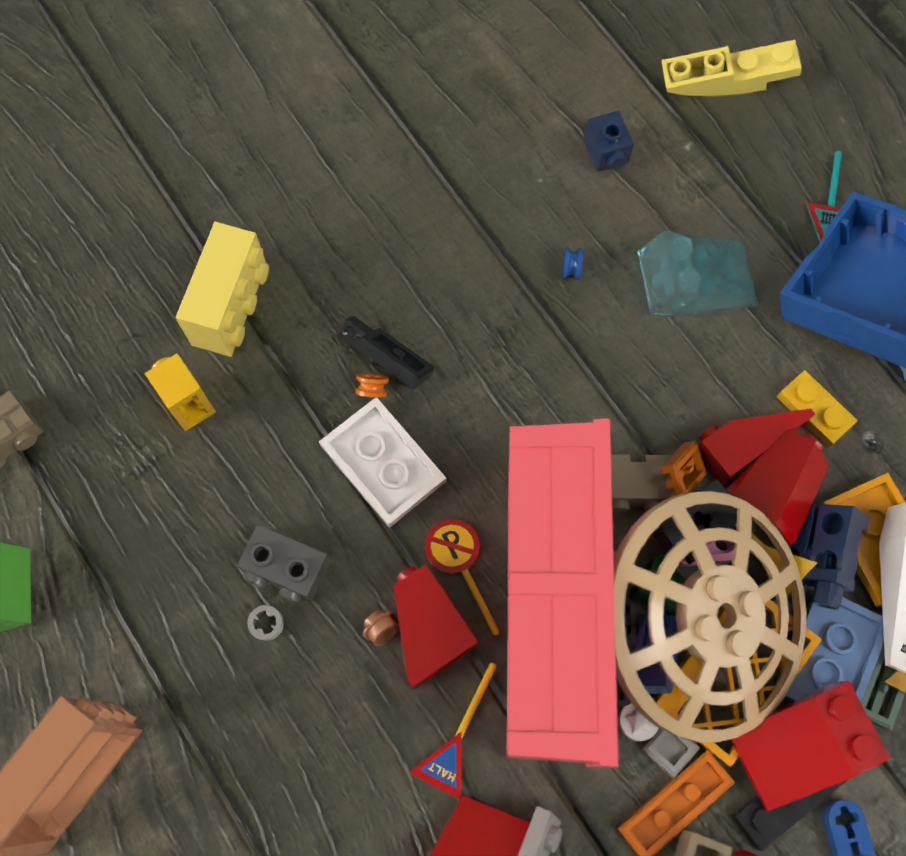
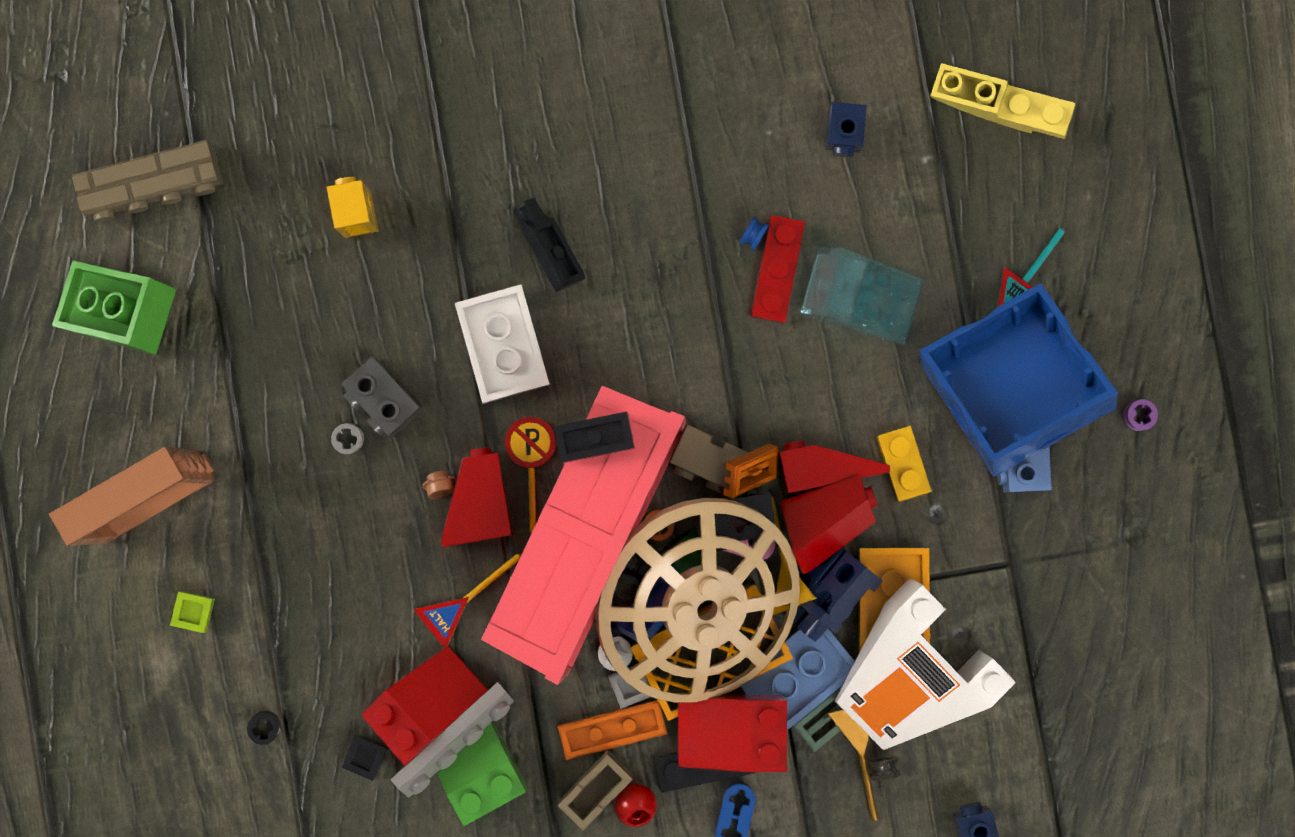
camera: 20 degrees right, 15 degrees up
light yellow brick [175,222,269,357] -> none
orange bush [355,373,389,398] -> none
none -> black plate [554,411,635,463]
none -> red plate [751,215,805,324]

